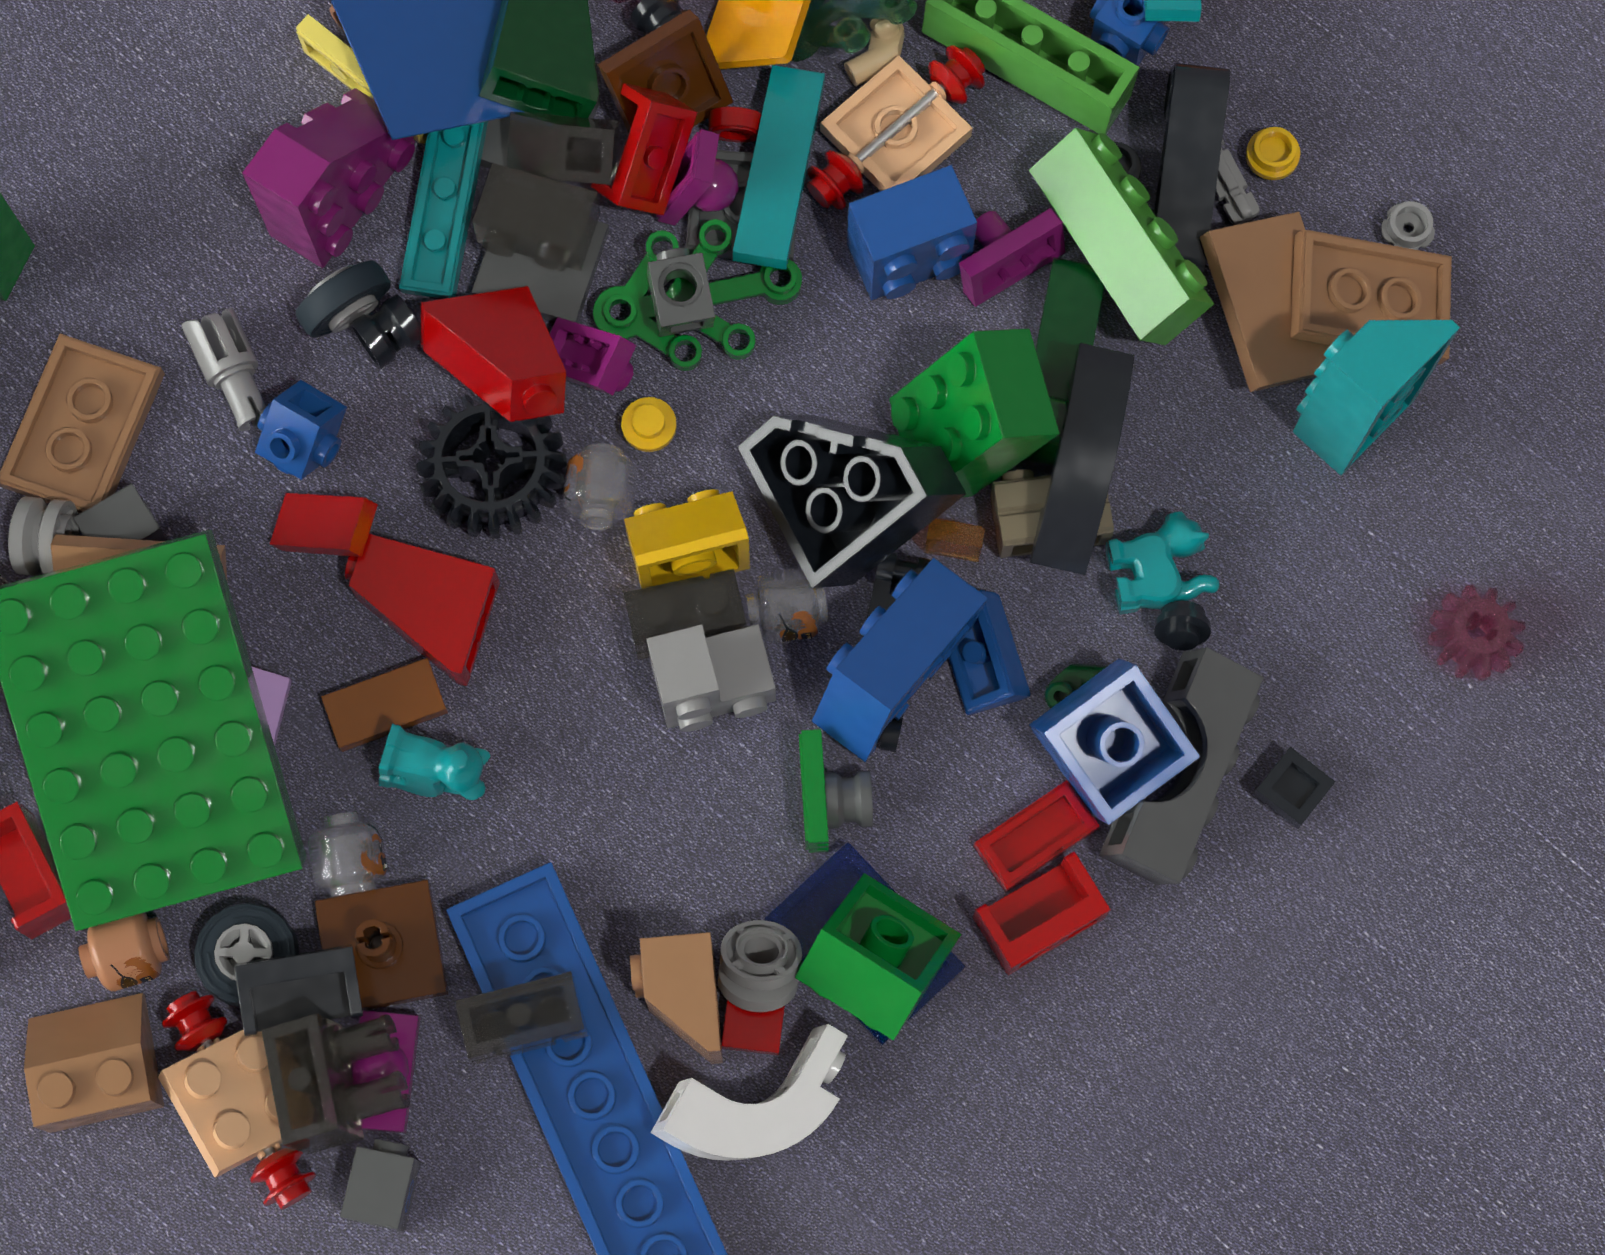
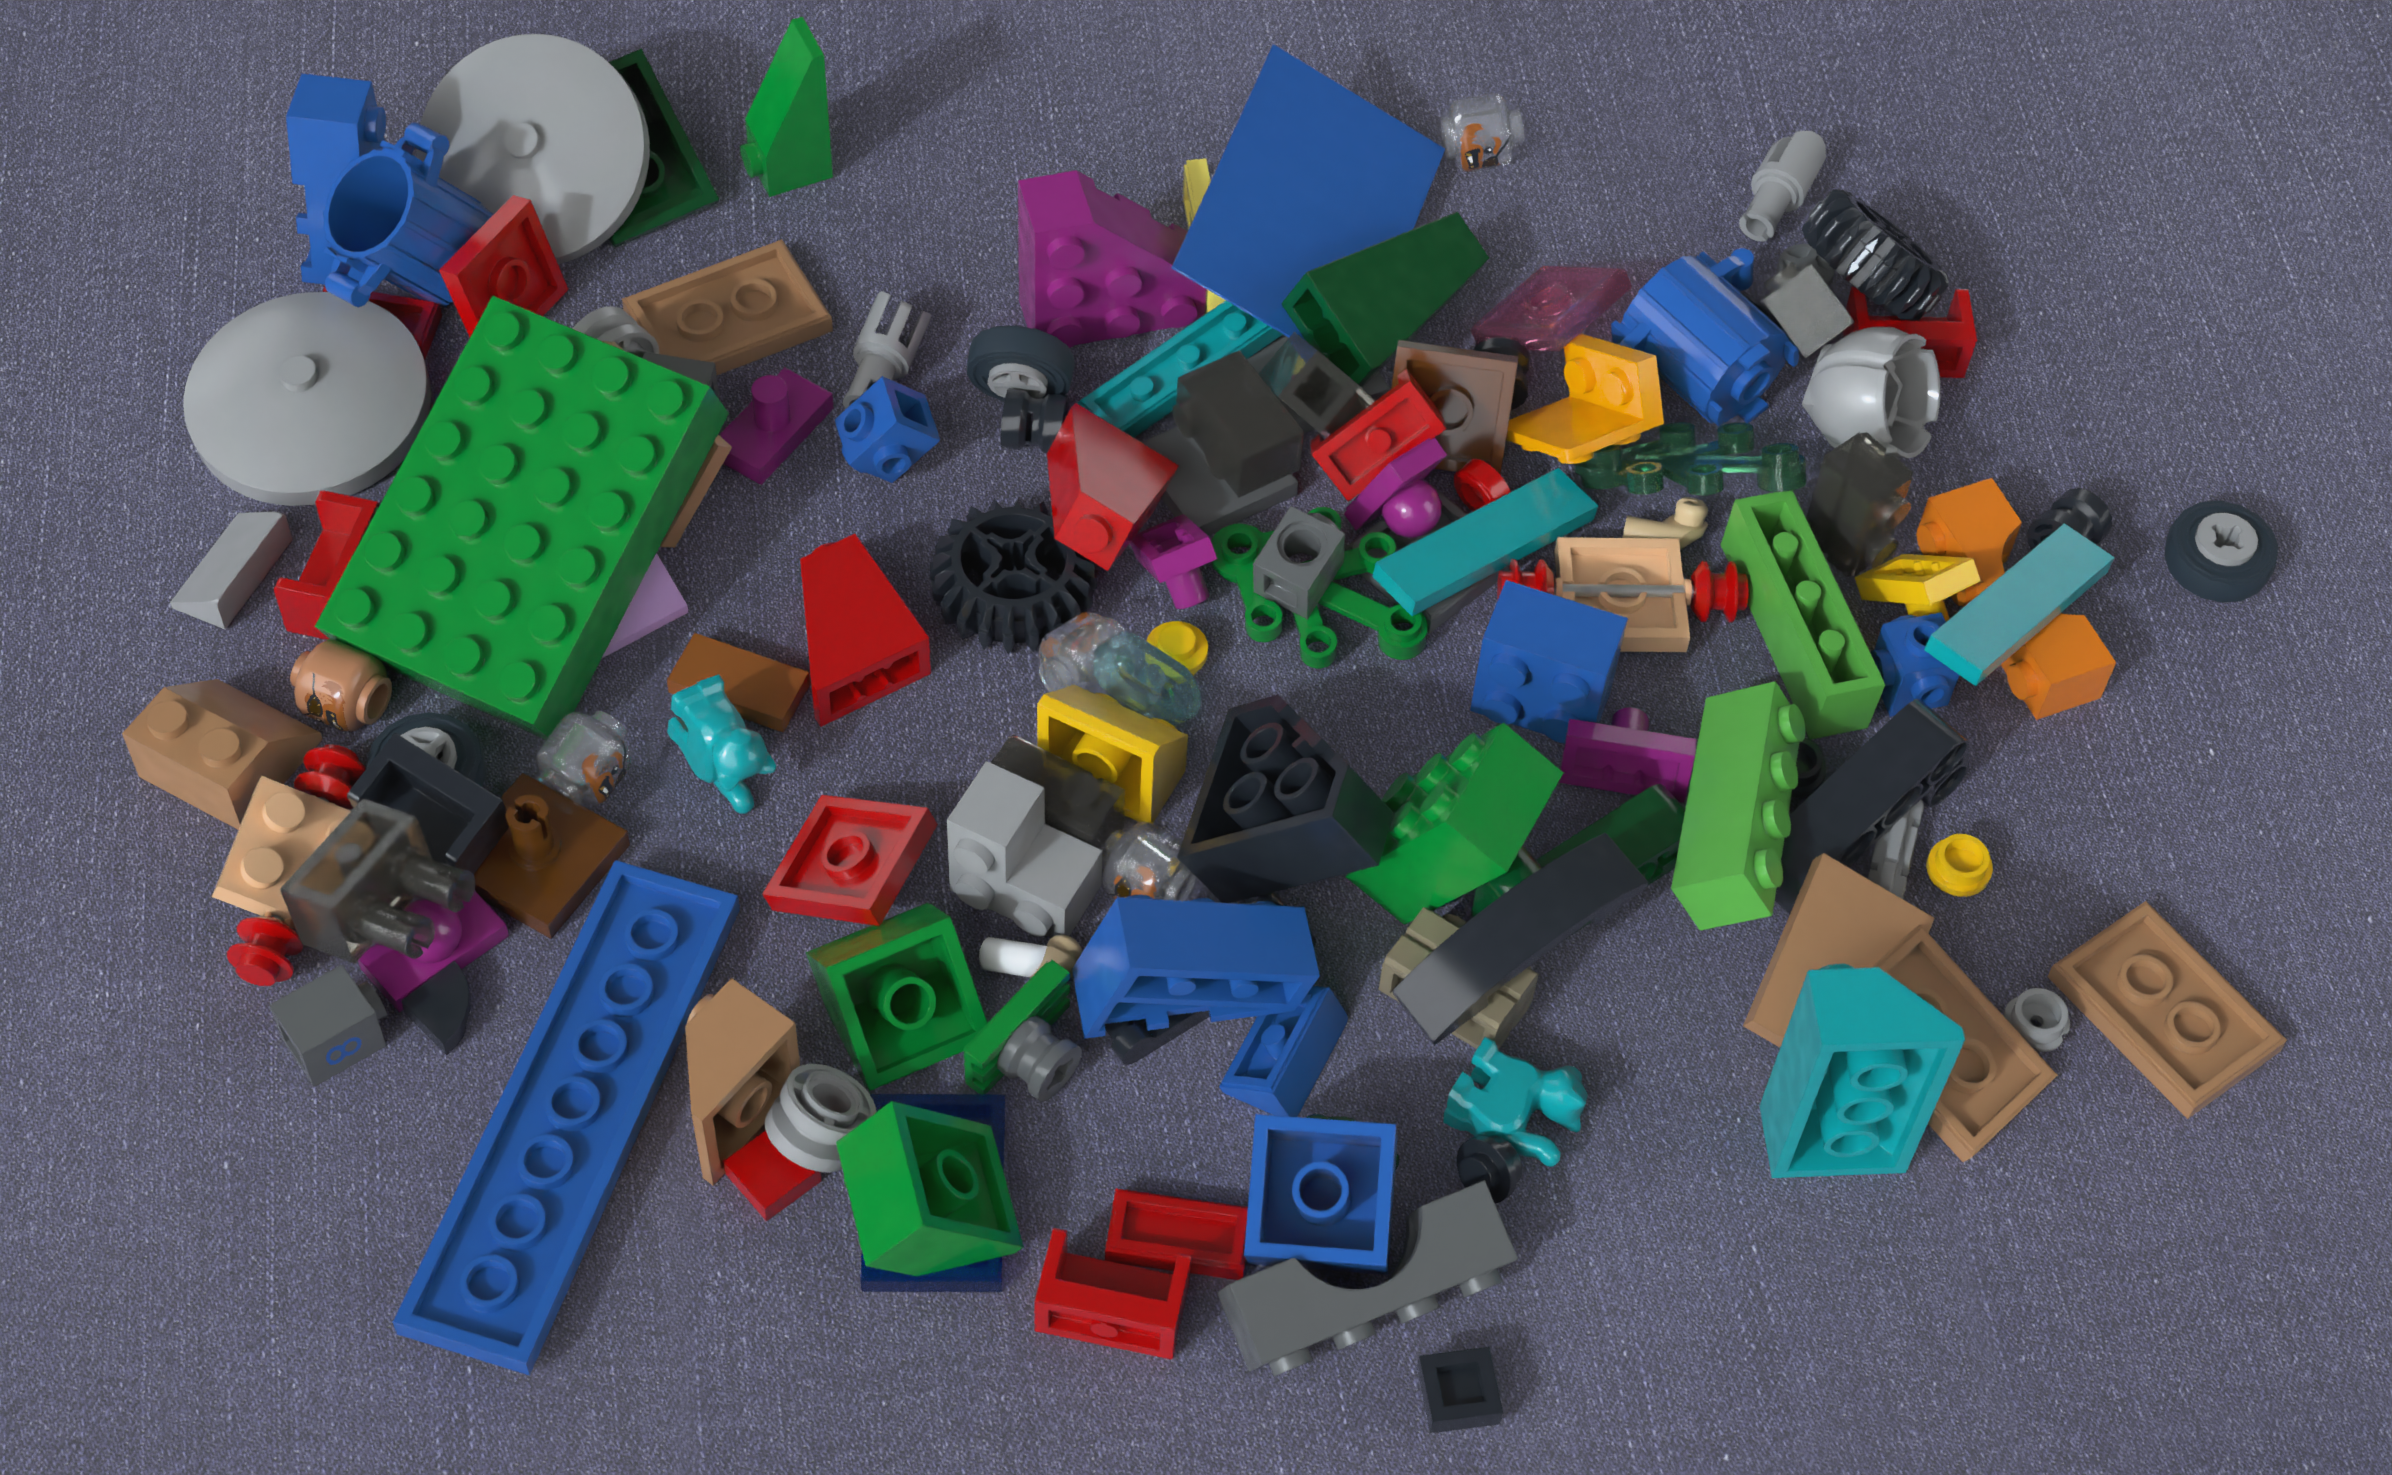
camera: 40 degrees right, 20 degrees down
red tile [270,493,378,557] -> none
clear smoke brick [455,971,588,1065] -> none
white arch [651,1024,848,1161] -> none
clear orange tile [924,518,985,562] -> none
clear pink gear [1427,585,1526,681] -> none
none -> black tile [401,961,471,1055]
none -> magenta tile [719,367,834,485]
none -> red plate [762,795,938,926]
none -> green slope [806,902,987,1091]
none -> white arm [979,935,1082,978]
none -> clear light blue plate [1093,631,1201,727]
none -> medium nougat tile [2047,901,2287,1119]

